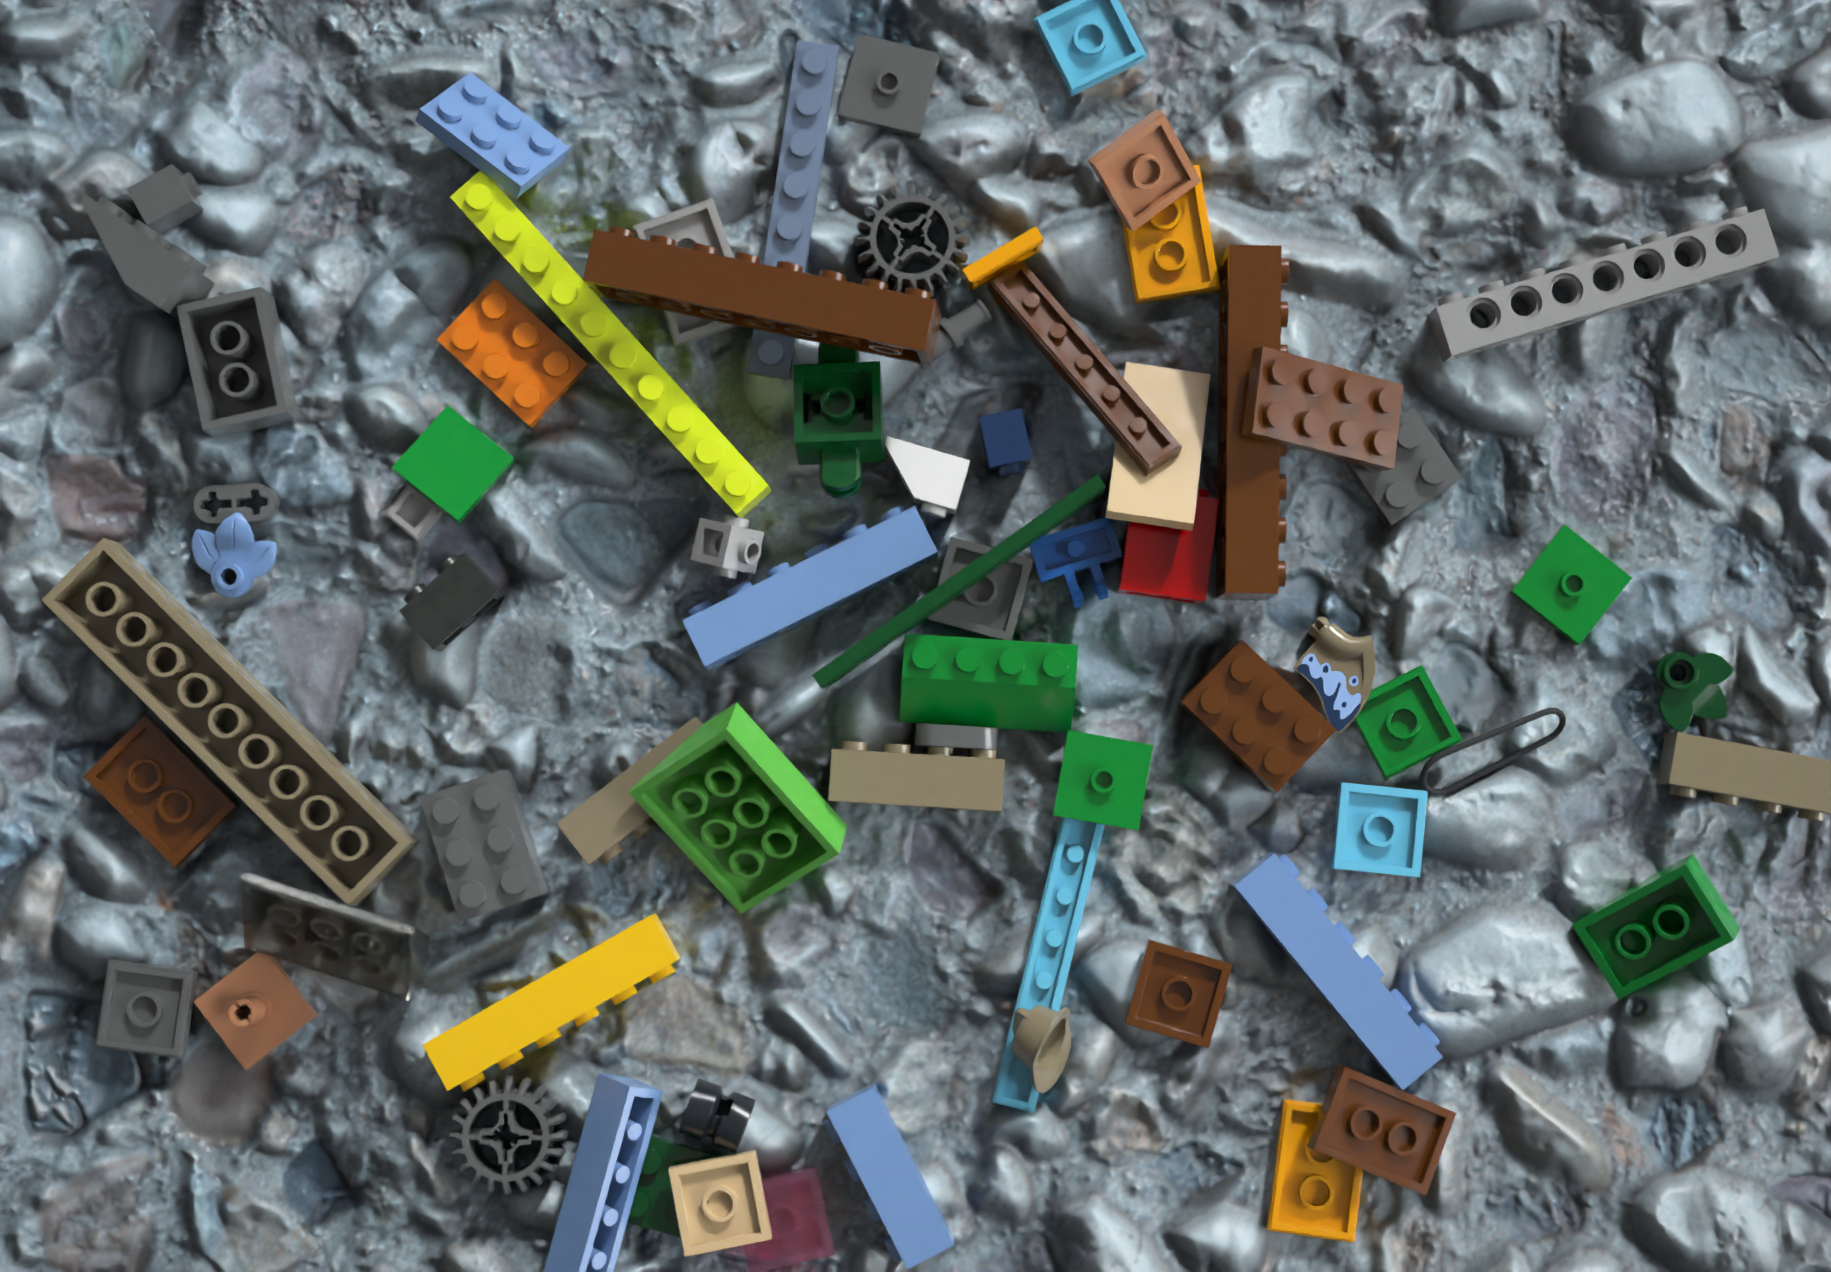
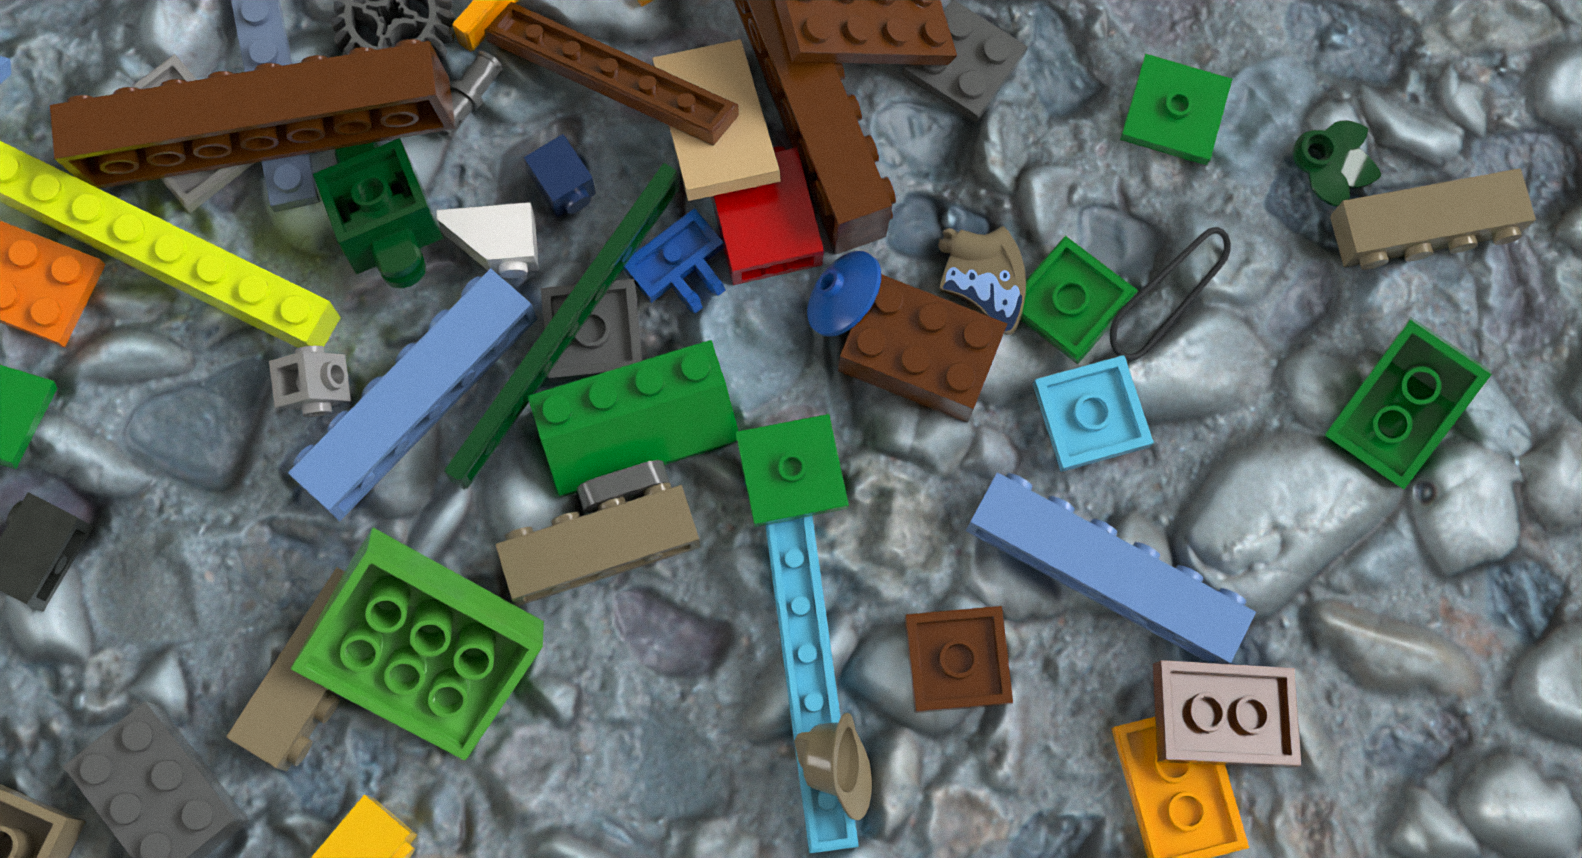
camera: 30 degrees left, 10 degrees down
none -> blue dish [807,251,881,337]

